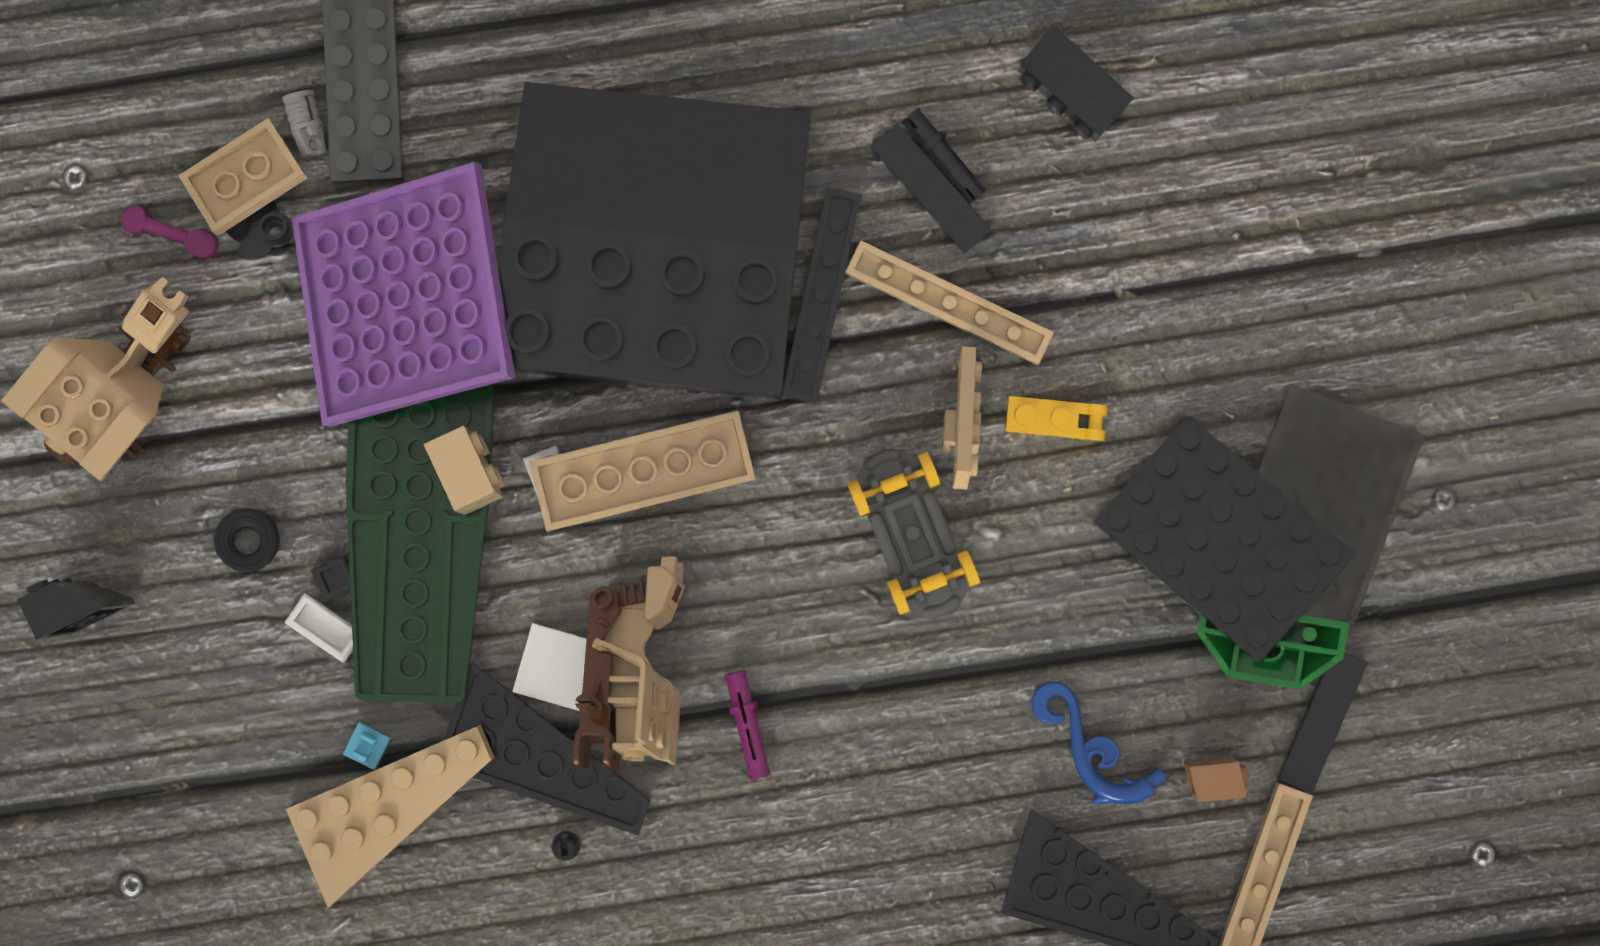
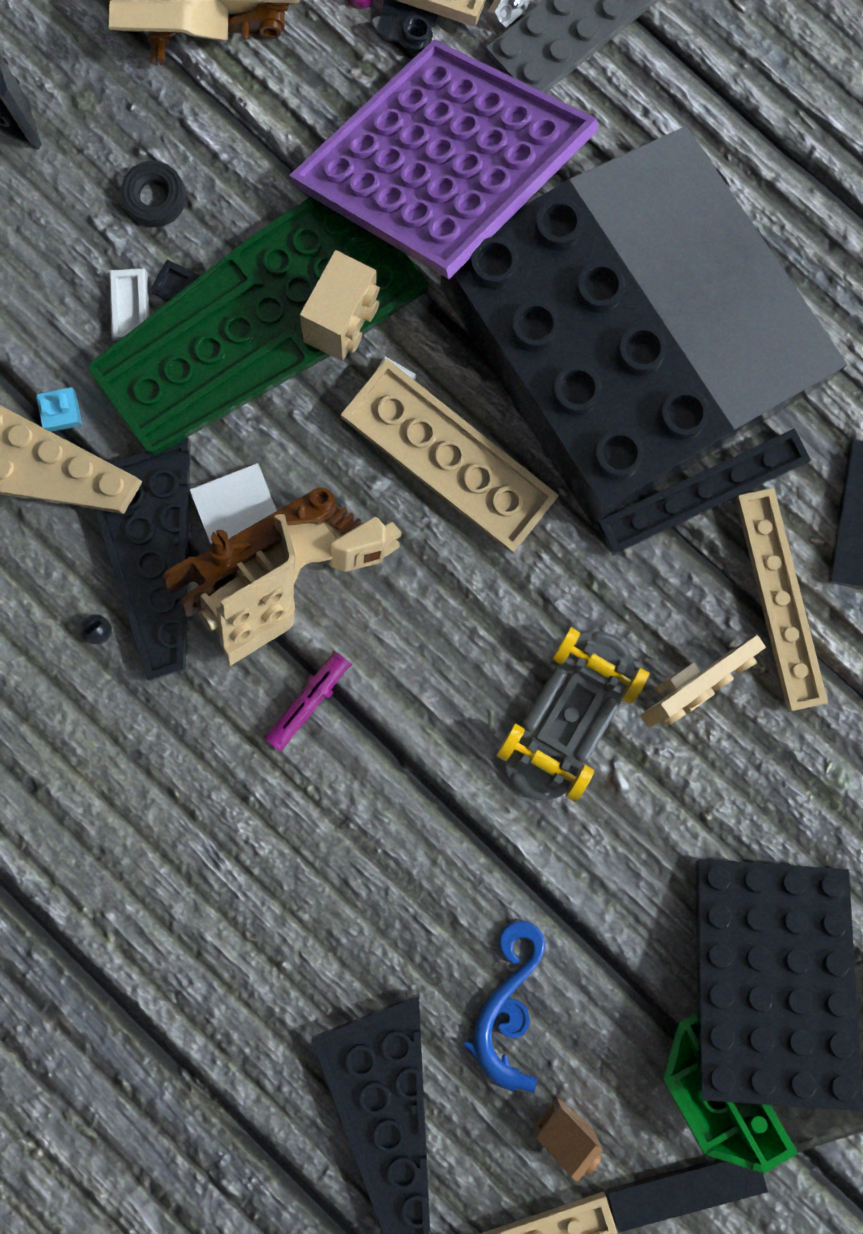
camera: 50 degrees right, 5 degrees down
yellow plate [1005,396,1108,441] -> none

